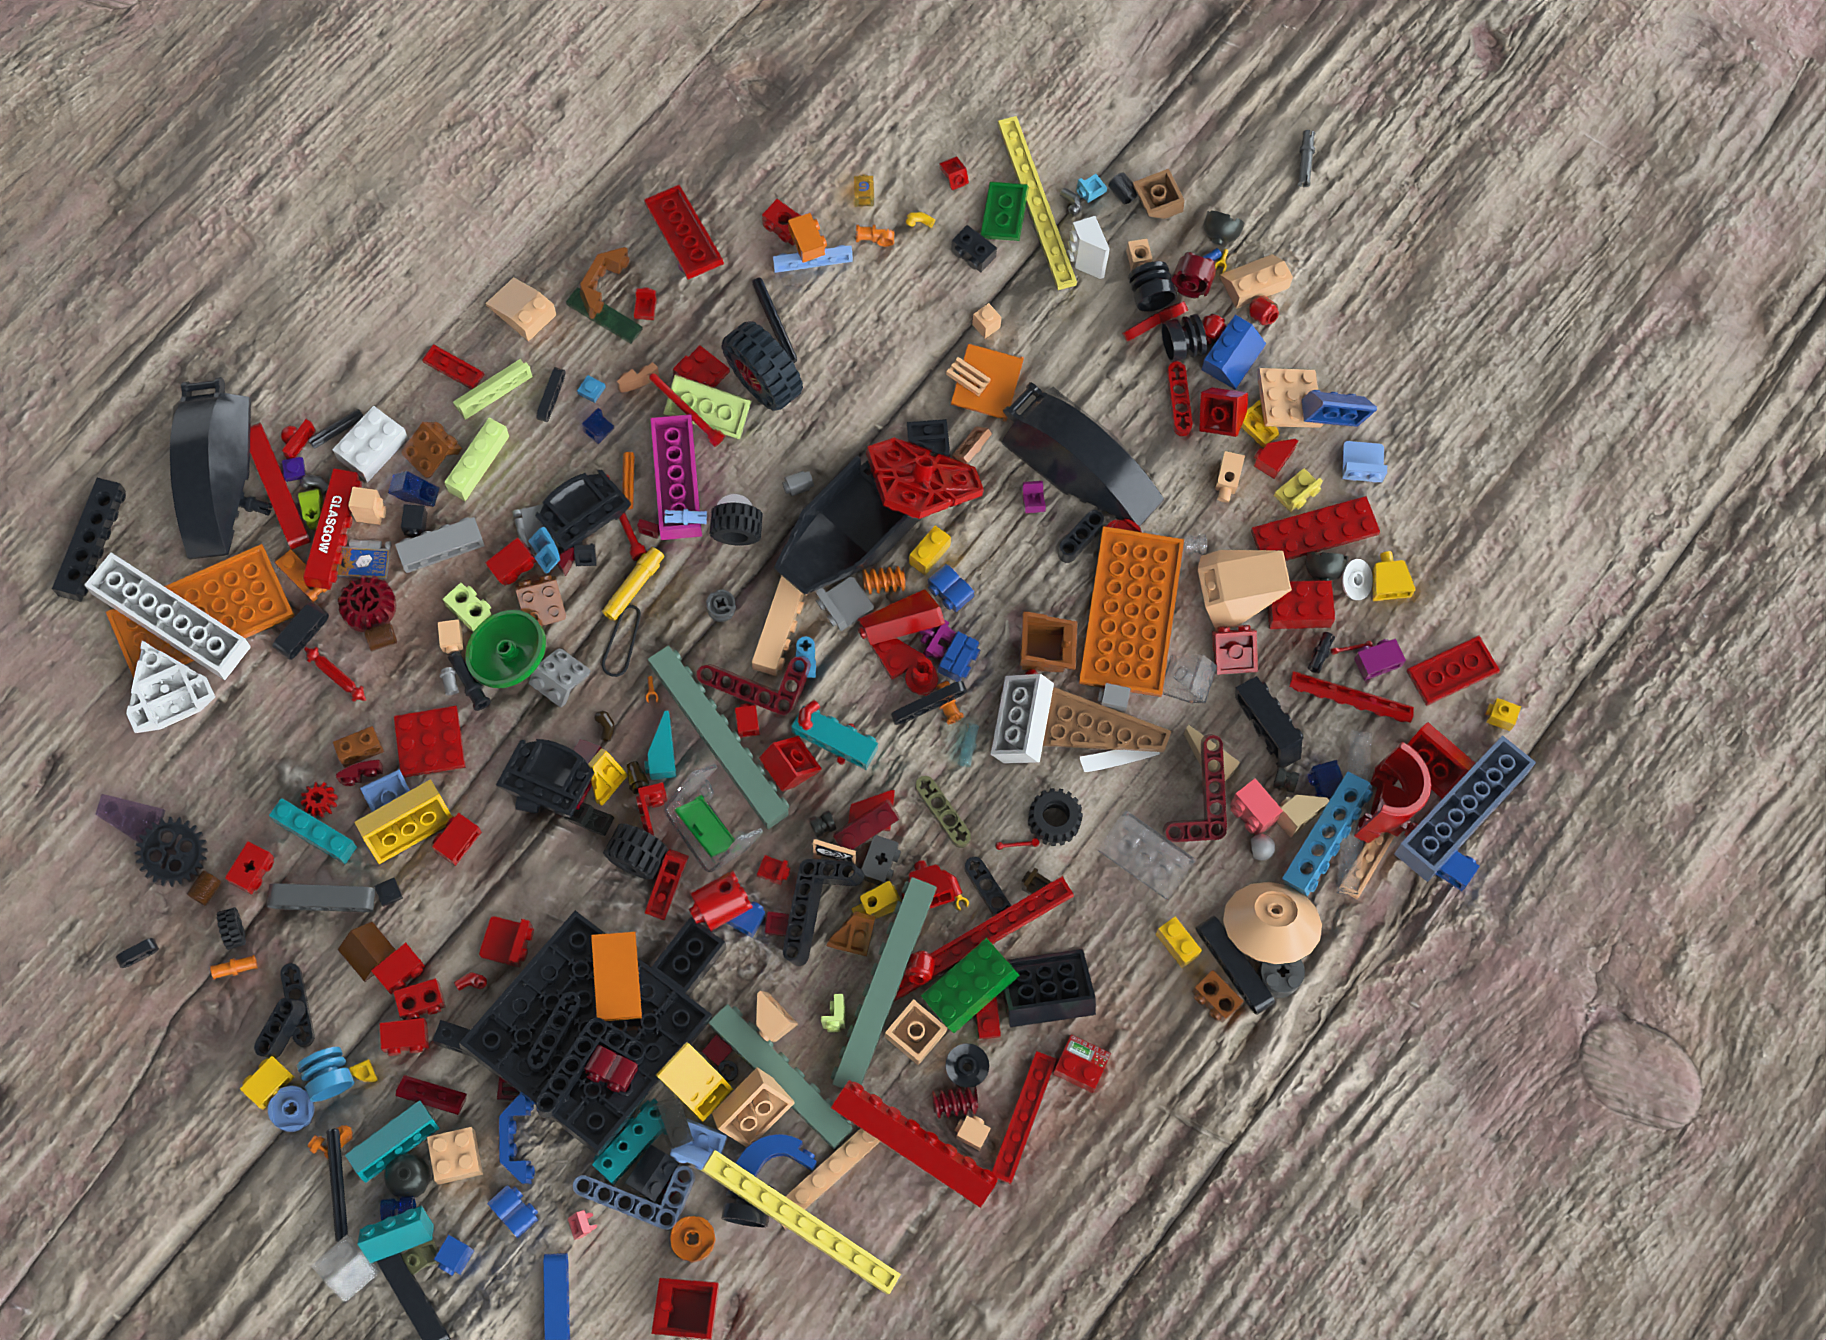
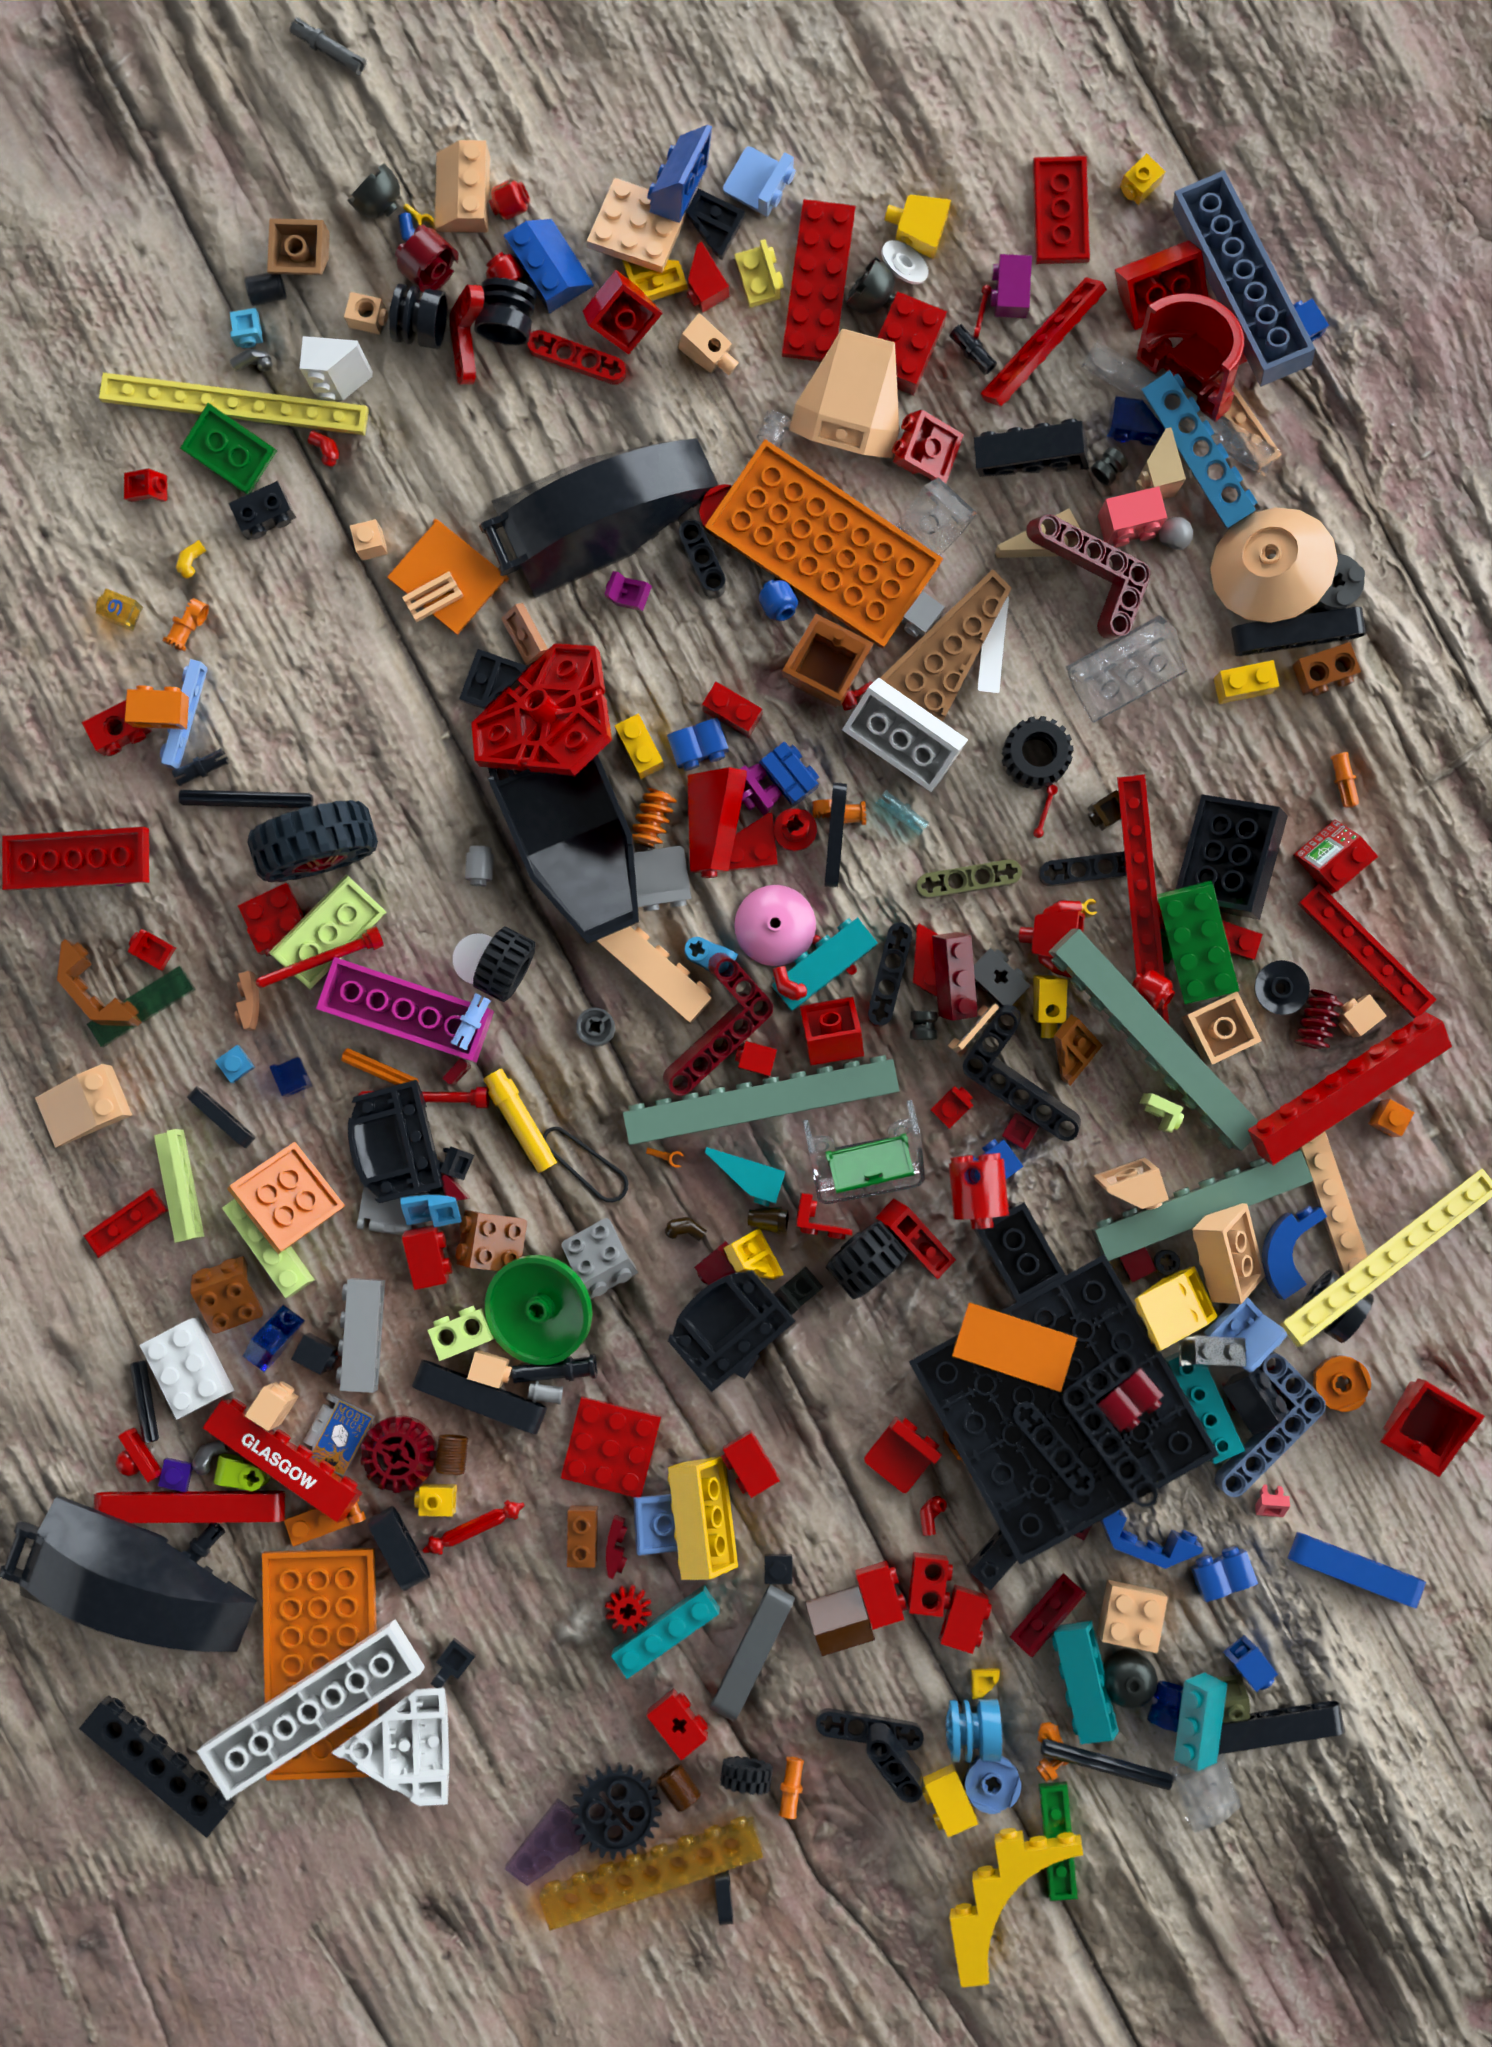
camera: 55 degrees left, 15 degrees up
none -> black pin [172,748,229,786]
none -> plate [227,1142,345,1255]
none -> red arm [308,430,339,467]
none -> black beam [412,1360,547,1434]
none -> yellow brick [414,1484,457,1517]
none -> black plate [430,1638,476,1688]
none -> clear yellow brick [539,1816,764,1931]
none -> black wing [686,188,746,260]
none -> red brick [702,682,763,738]
none -> bright pink dish [735,885,816,966]
none -> blue head [758,580,798,621]
none -> black beam [868,922,912,1027]
none -> yellow arch [950,1828,1083,1988]
none -> green tile [1038,1782,1078,1901]
none -> orange axle [1331,752,1359,808]
none -> orange brick [1368,1099,1415,1137]

